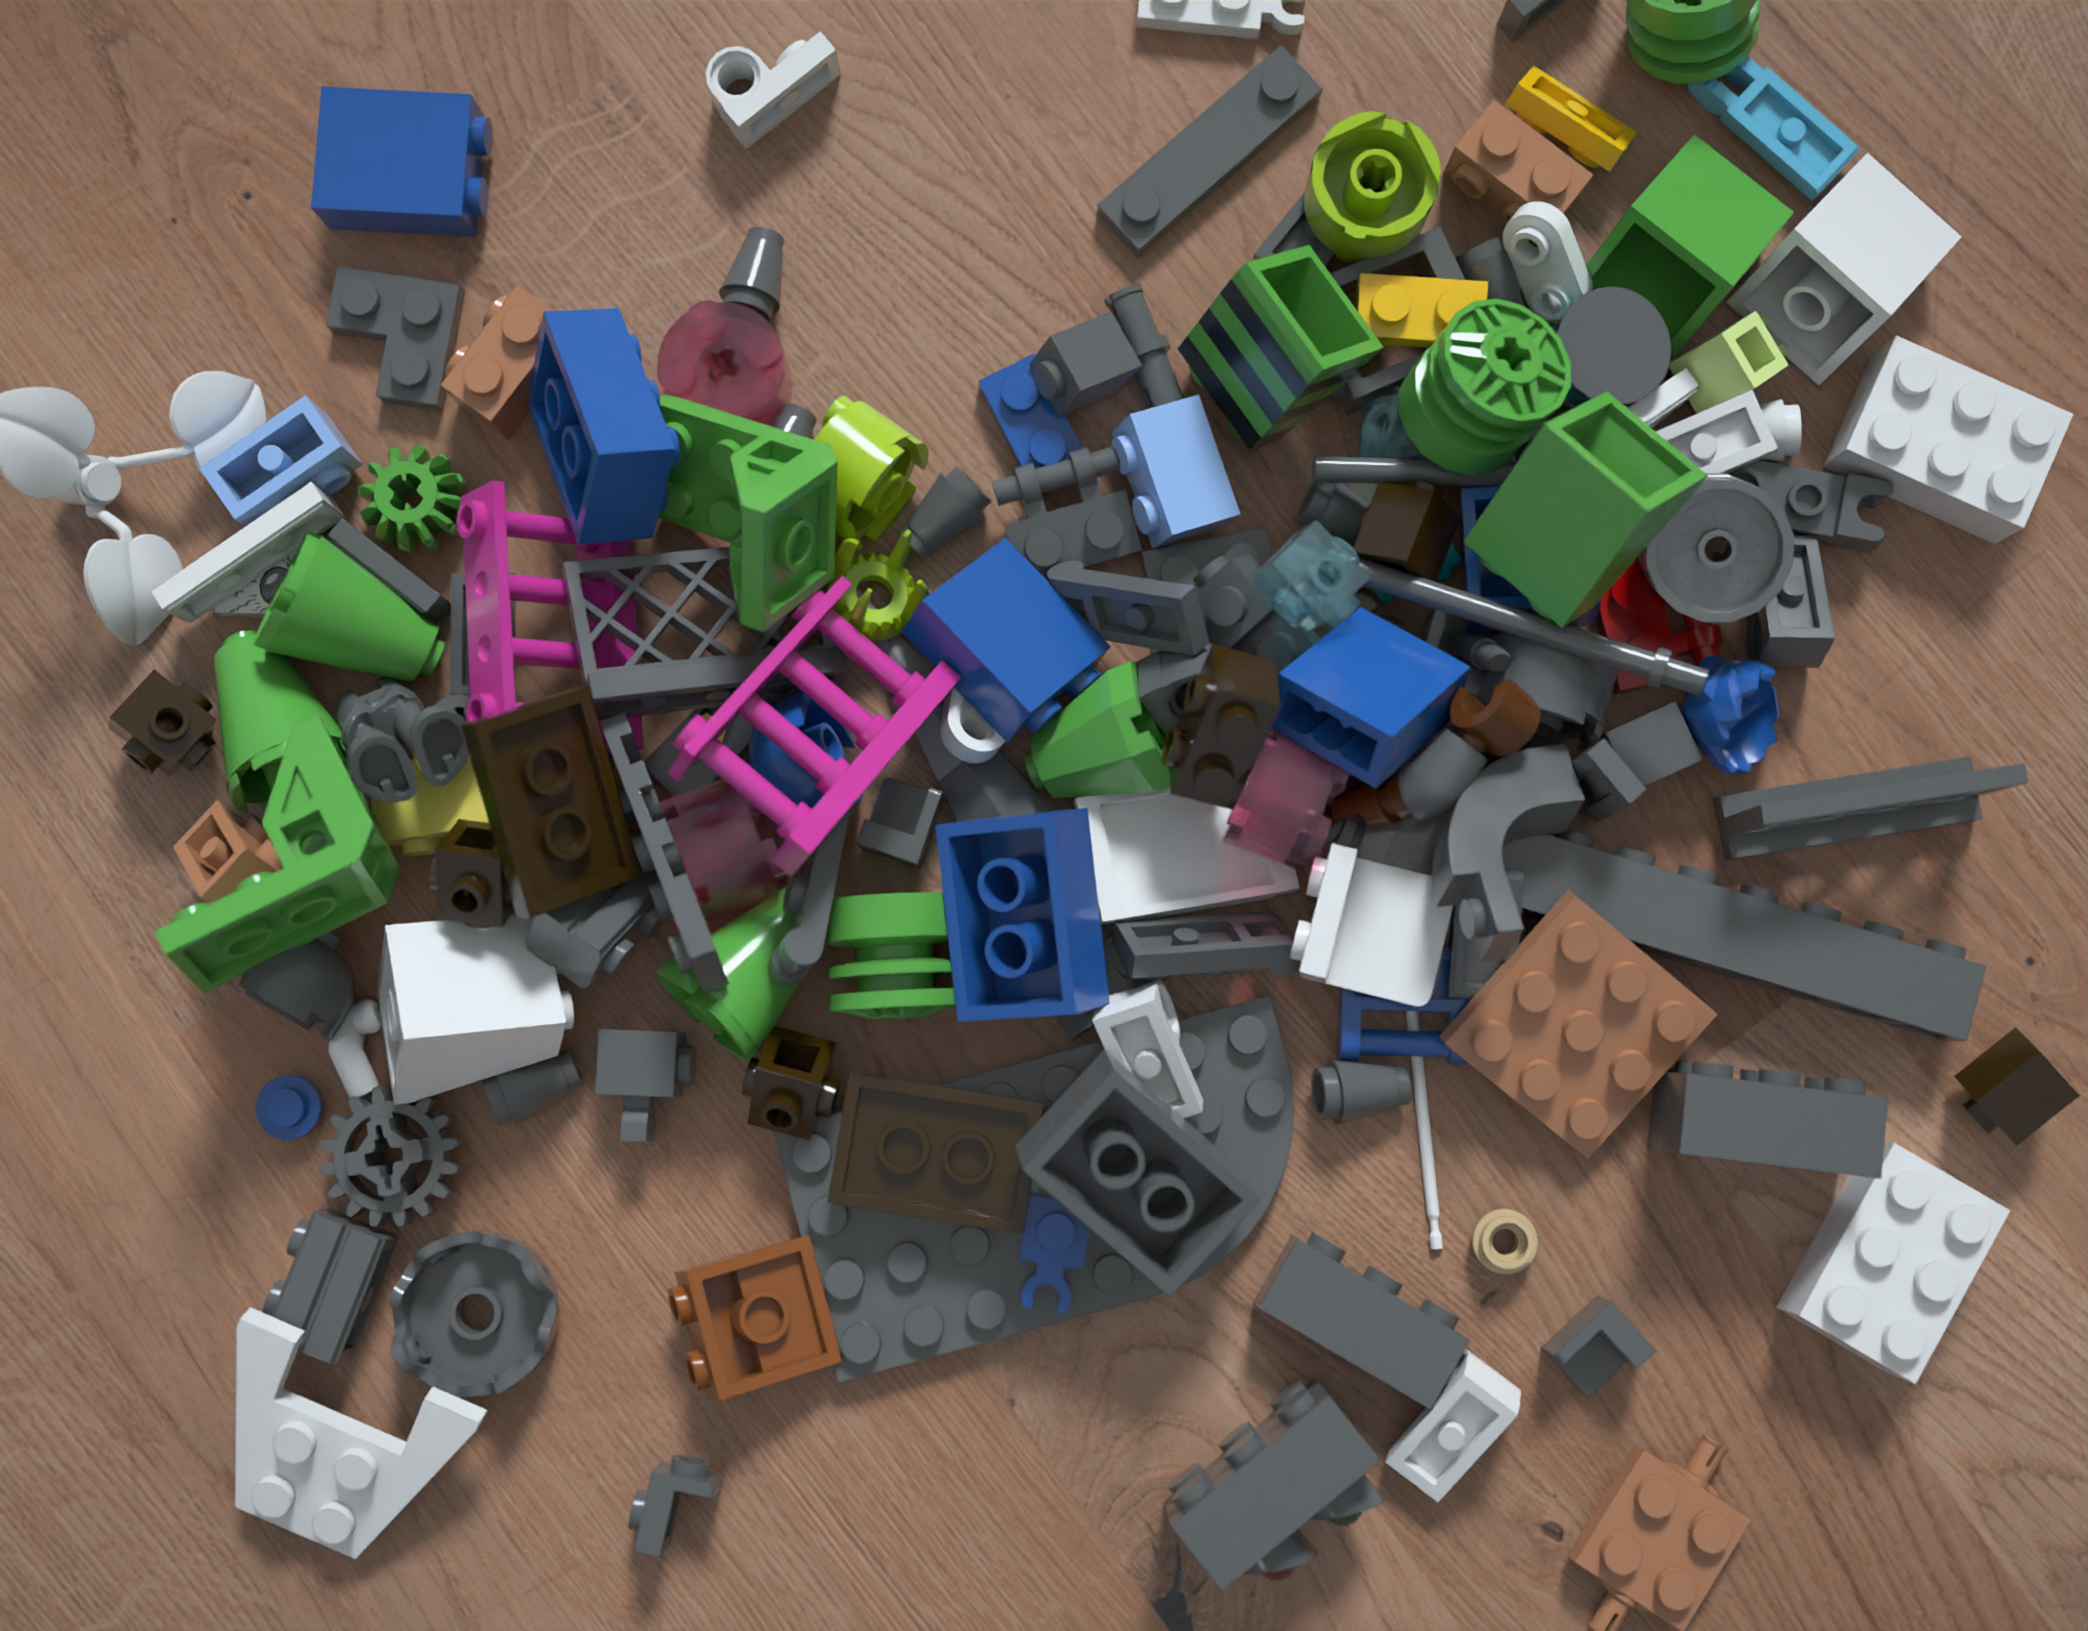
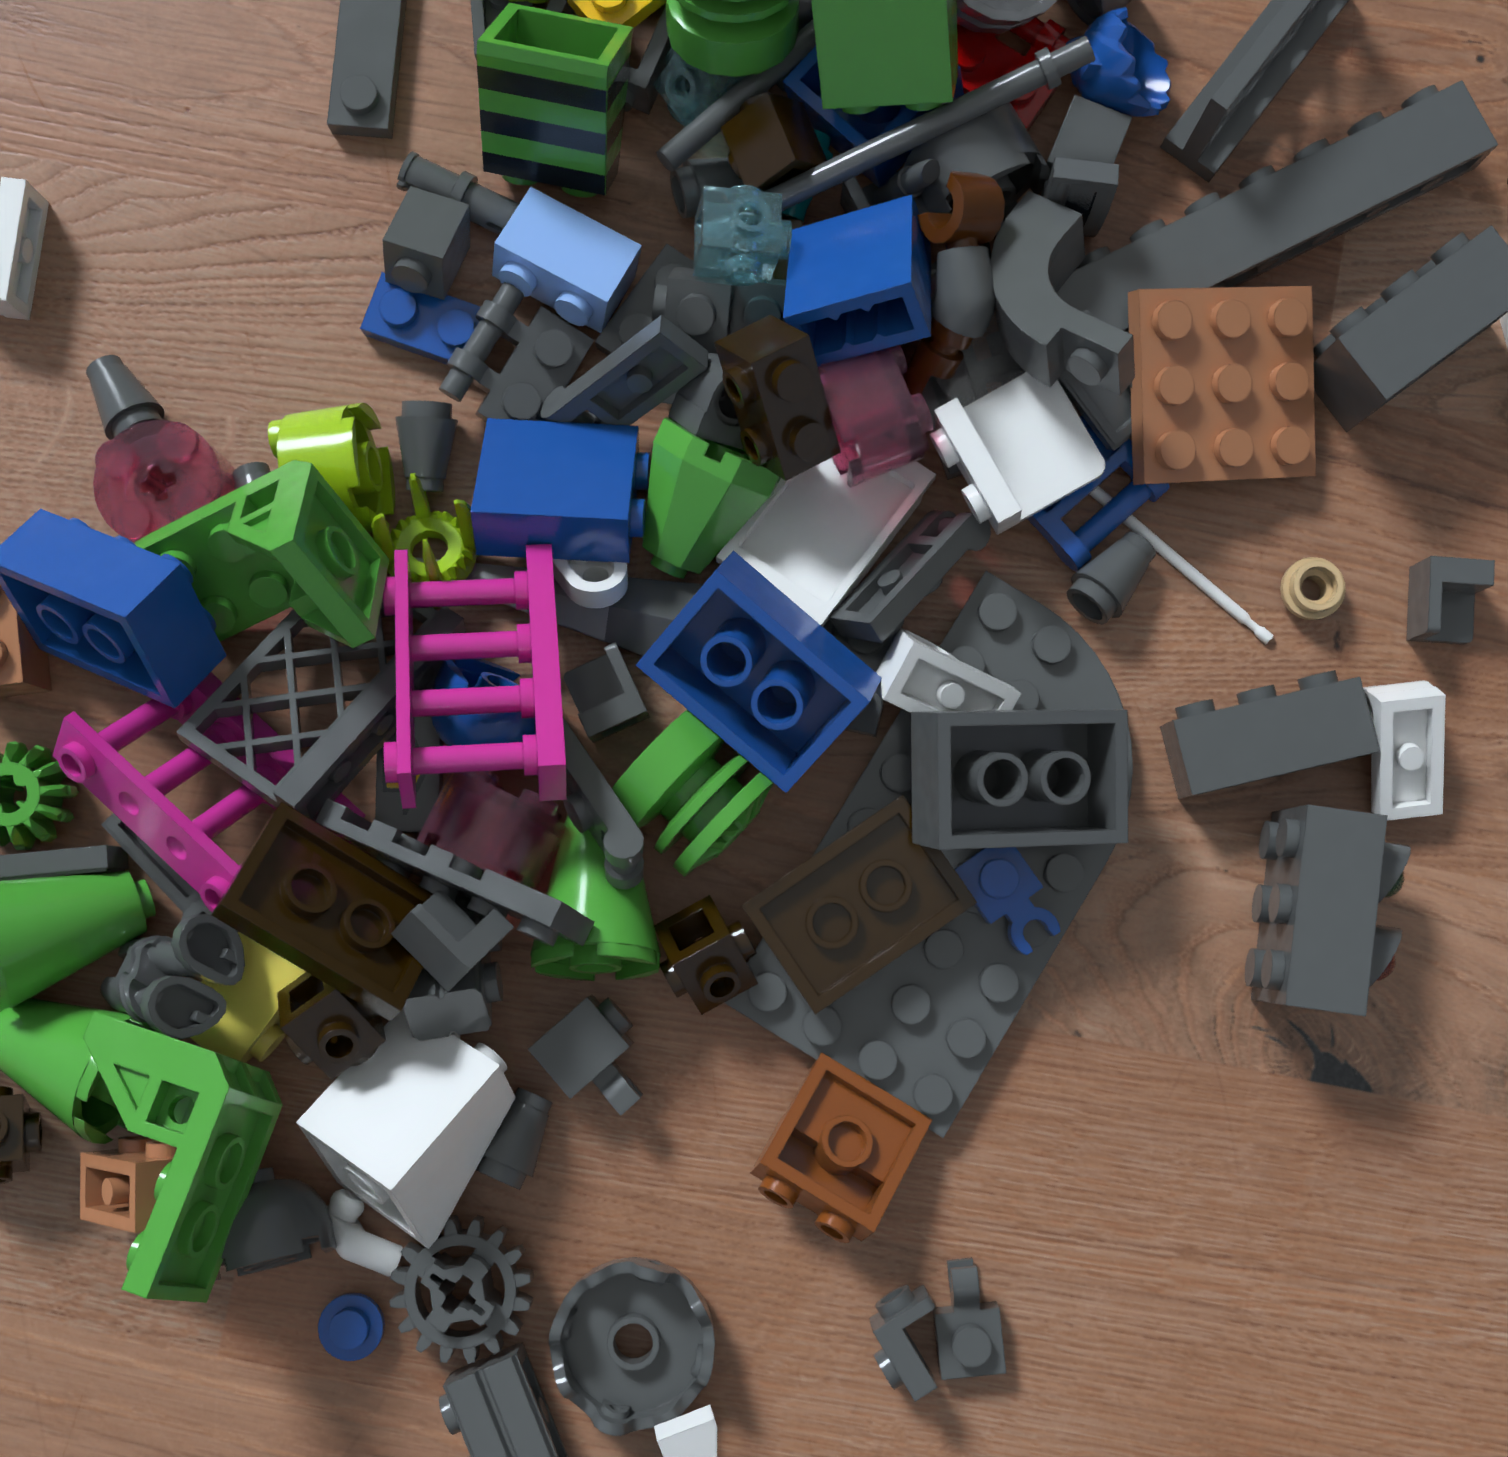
camera: 45 degrees left, 0 degrees up
none -> dark grey panel [391,890,514,992]
none -> dark grey plate [932,1257,1006,1380]

